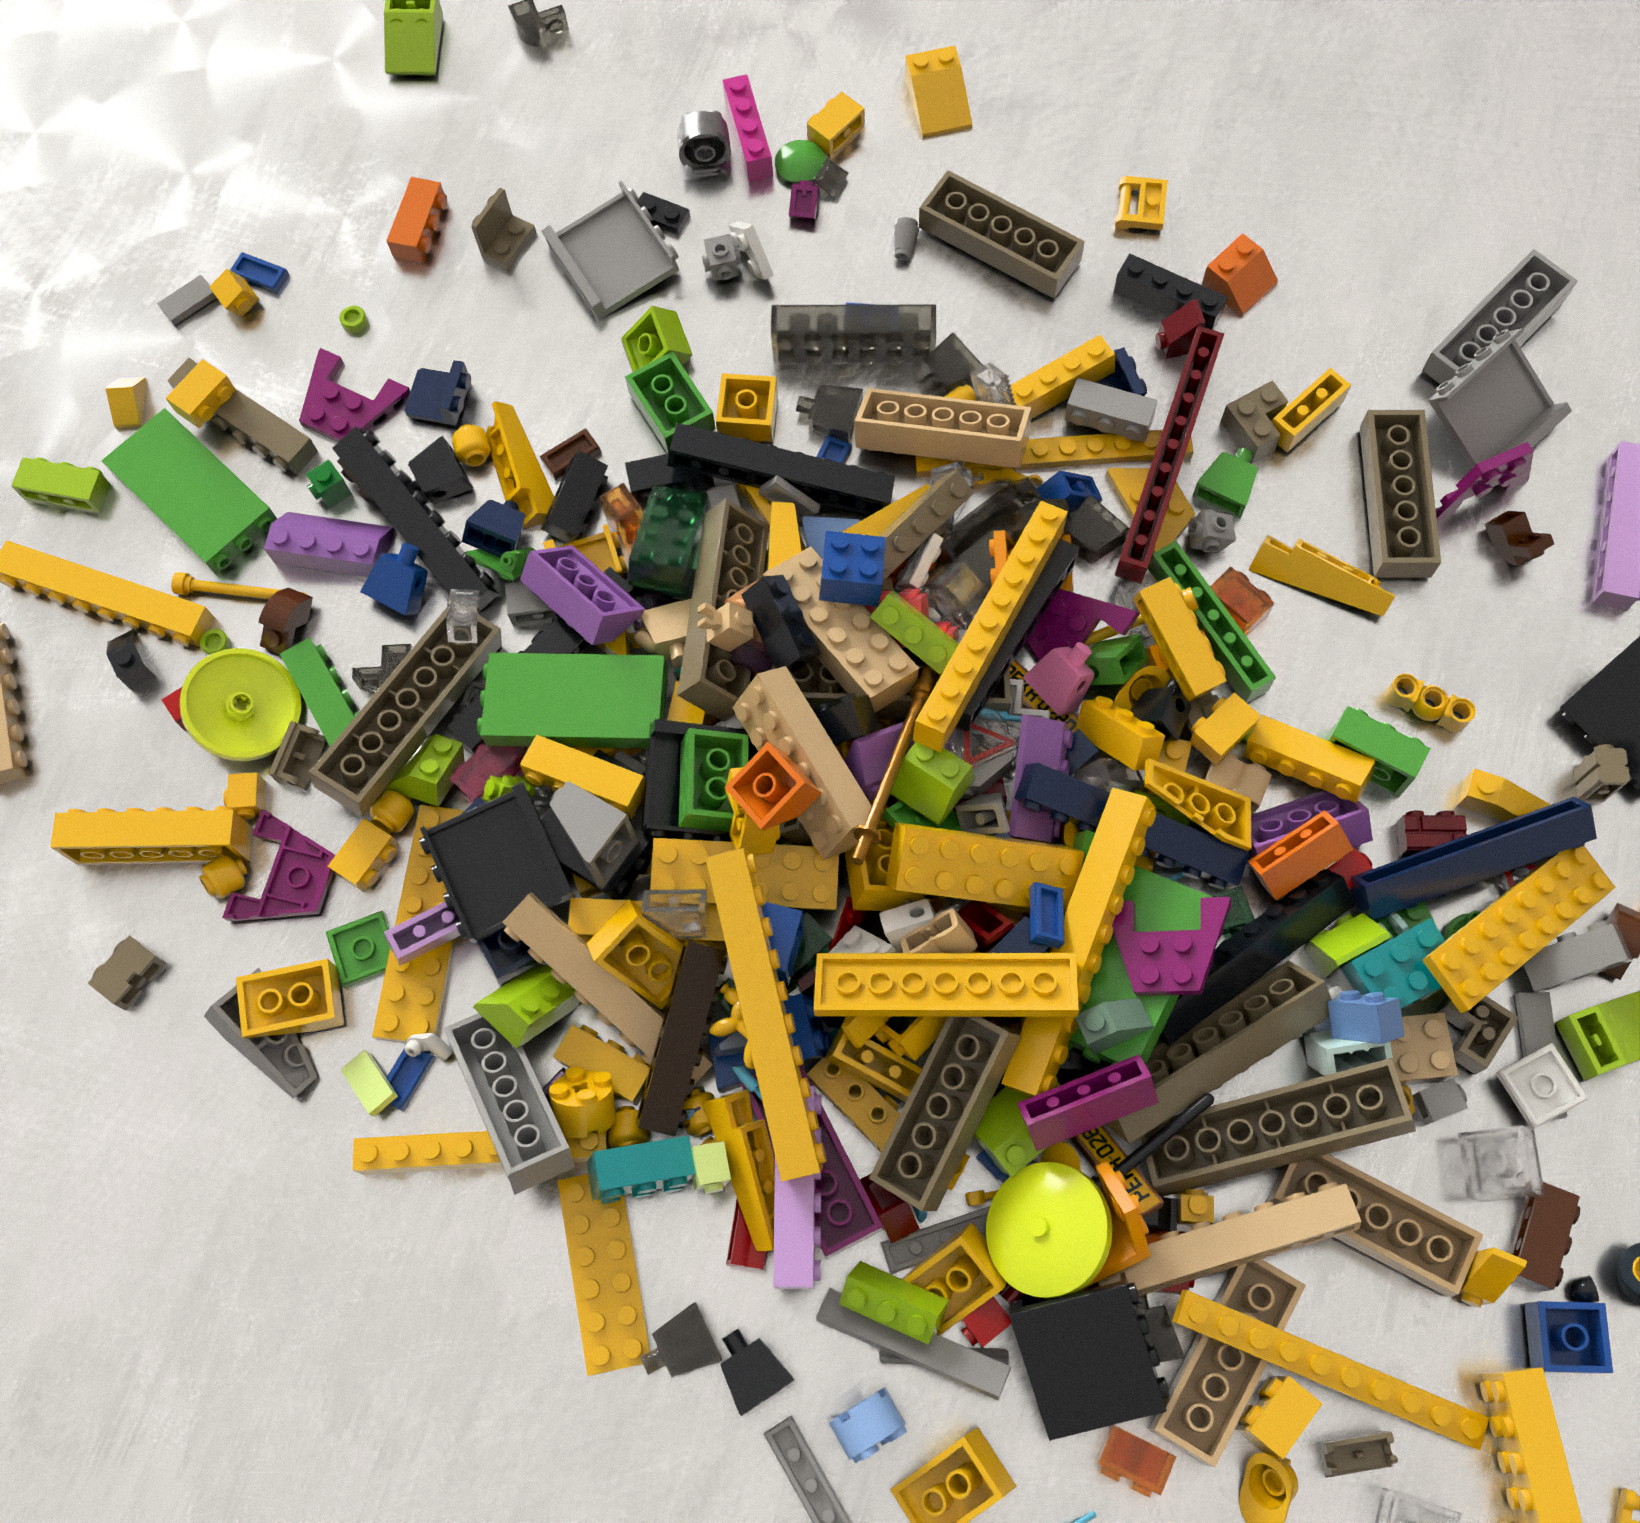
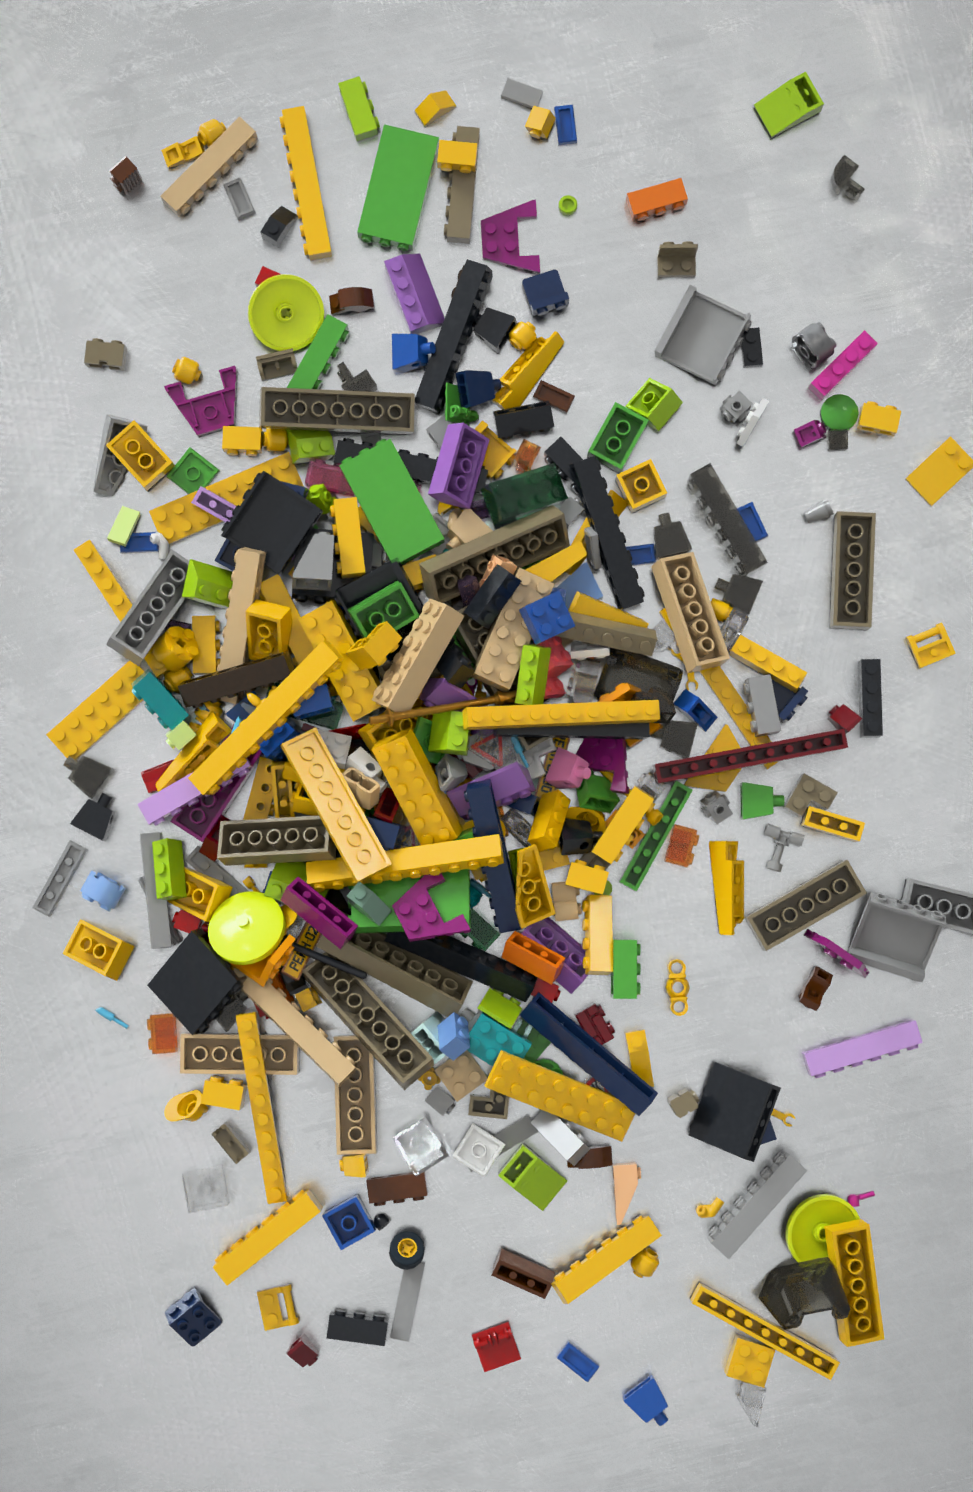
camera: 55 degrees right, 15 degrees up
yellow brick [50,806,253,864] -> none
yellow piece [171,572,307,599] -> none
lime tile [199,628,231,656] -> none
yellow brick [223,772,267,820] -> none
green brick [306,459,352,509] -> none
clear slope [446,589,480,643] -> none
clear slope [641,889,709,939] -> none
tan brick [697,601,753,652] -> none
orange slope [724,742,822,831] -> none
blue tile [1030,882,1064,949] -> none
orange slope [1201,233,1278,316] -> none
none -> light grey tile [223,177,255,220]
none -> light grey bar [763,824,805,872]

